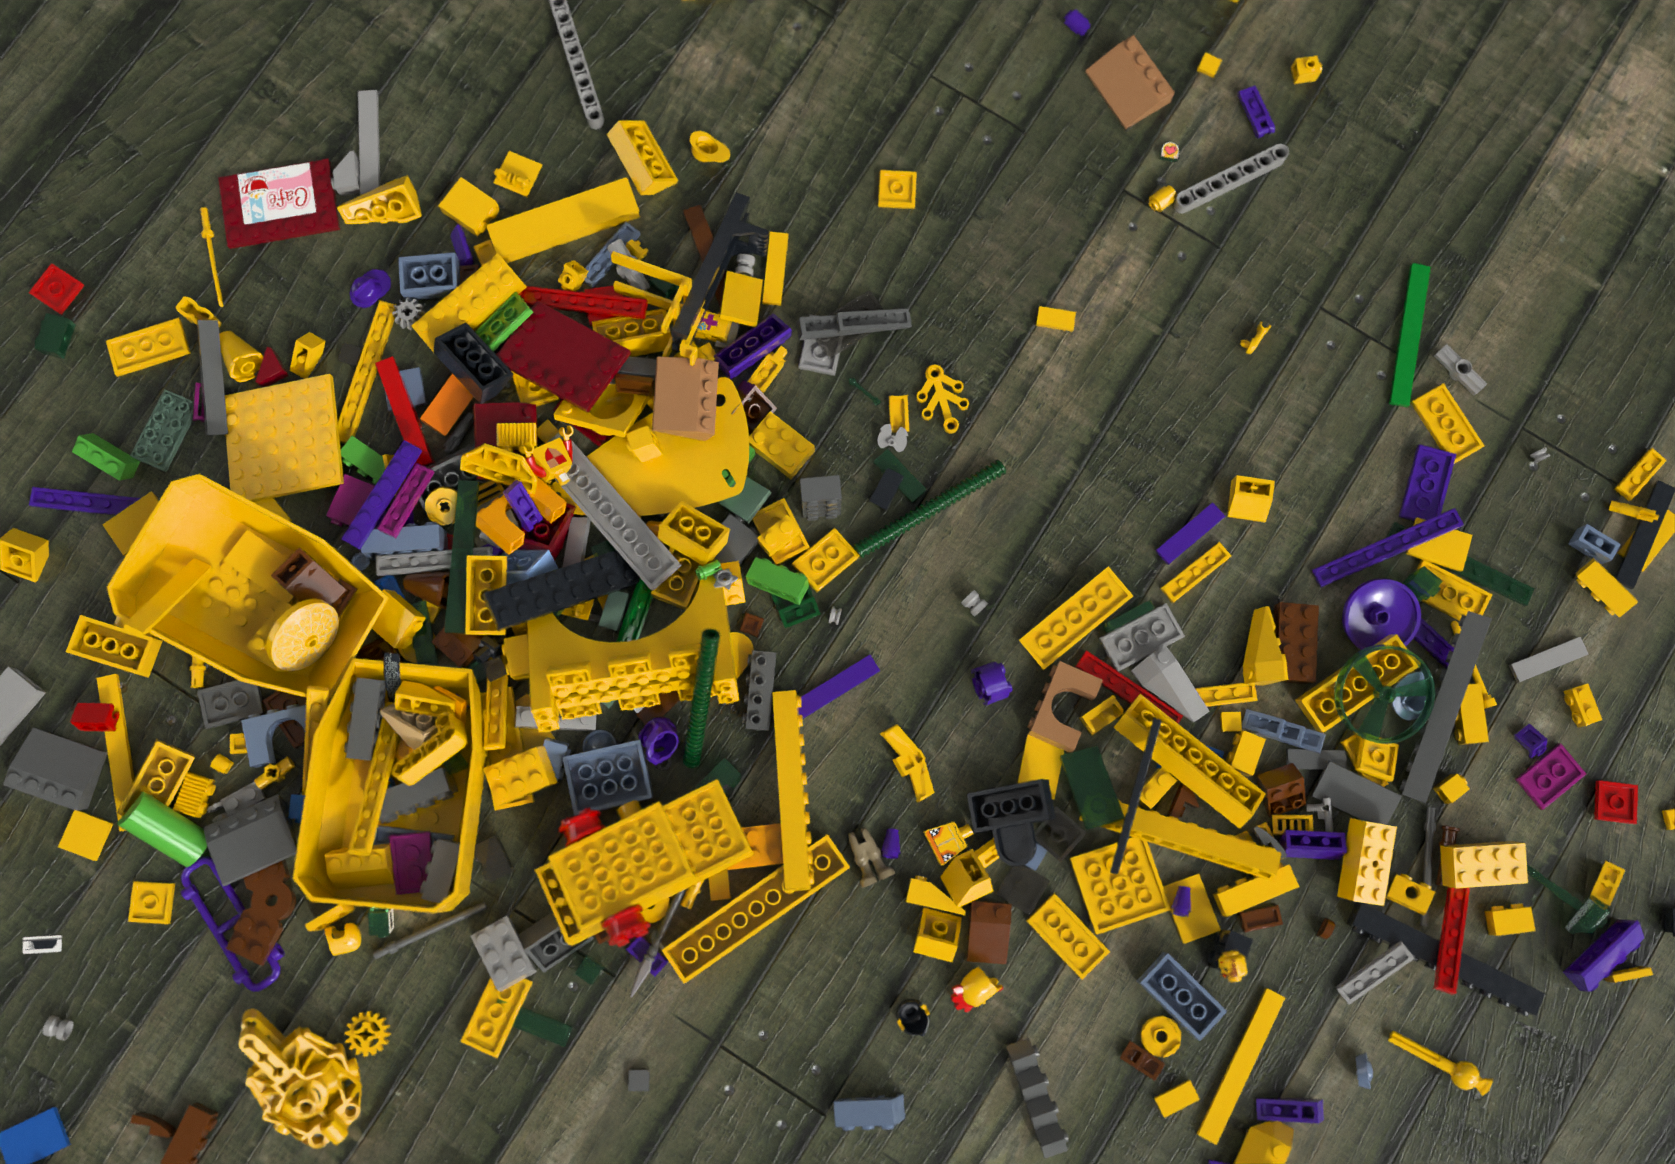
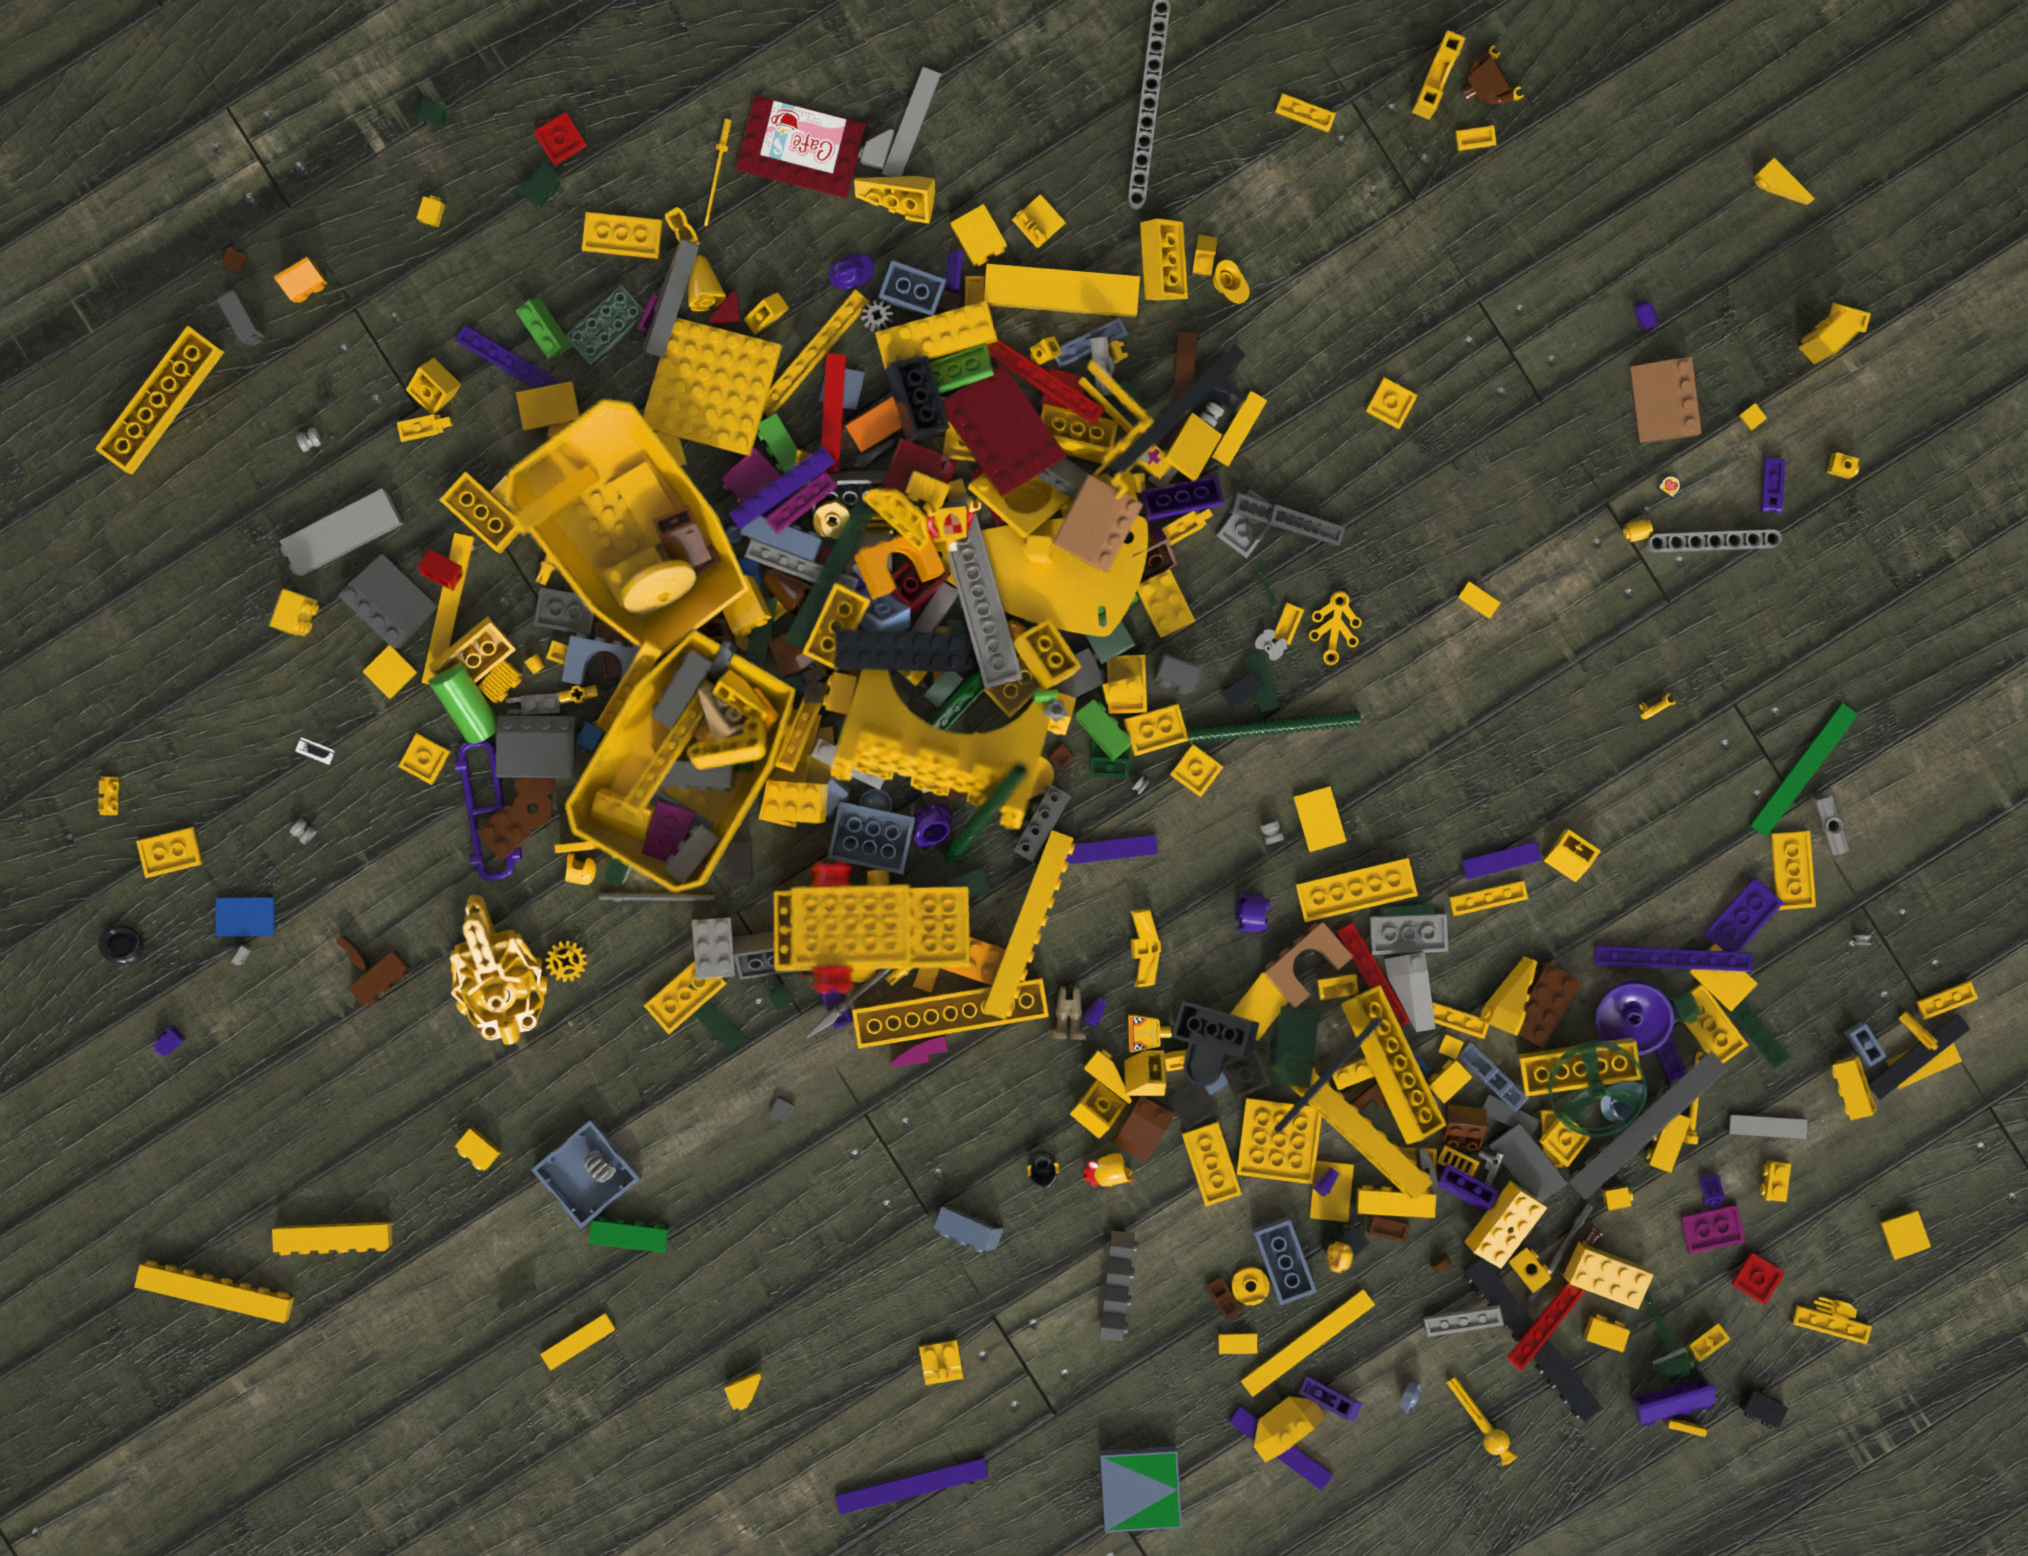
camera: 25 degrees right, 10 degrees up
dark purple plate [503,480,543,532] -> none
reddish brown tile [615,373,655,396] -> none
none -> yellow hinge [397,414,453,442]
none -> magenta slope [891,1035,948,1067]
none -> yellow tile [1170,744,1223,797]
none -> yellow slope [1192,234,1217,276]
none -> yellow tile [1293,786,1347,852]

